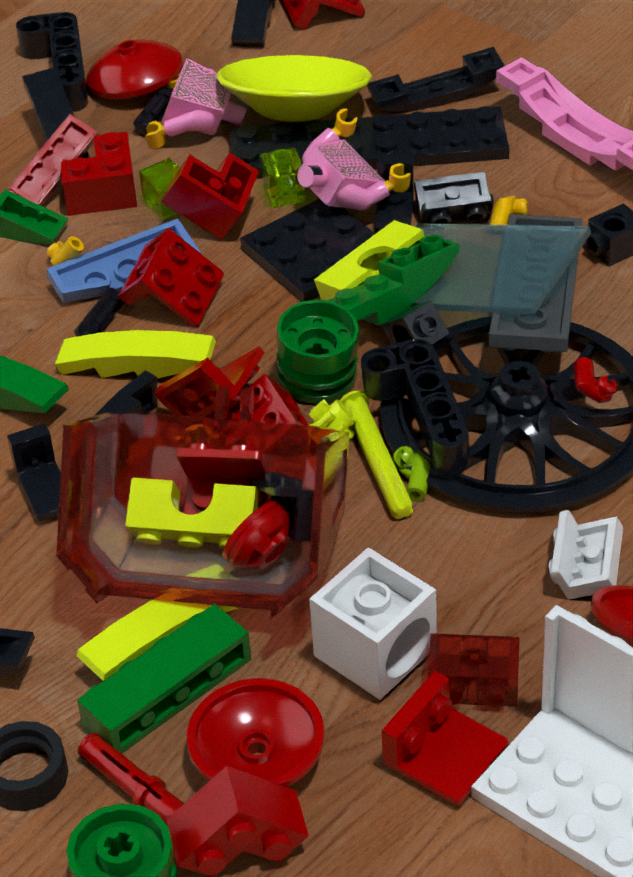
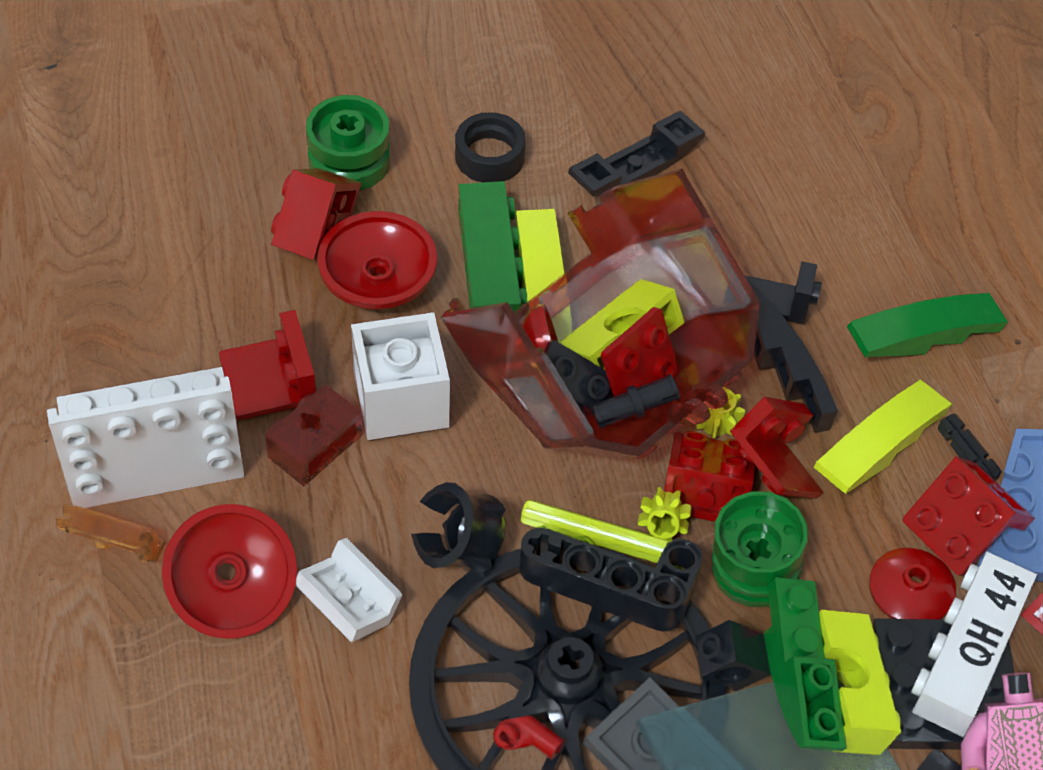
camera: 120 degrees right, 10 degrees up
red pin [78,733,184,826] -> none
none -> black helmet [411,482,507,572]
none -> black pin [591,374,680,430]
none -> red dish [869,548,956,620]
none -> white brick [911,552,1037,737]

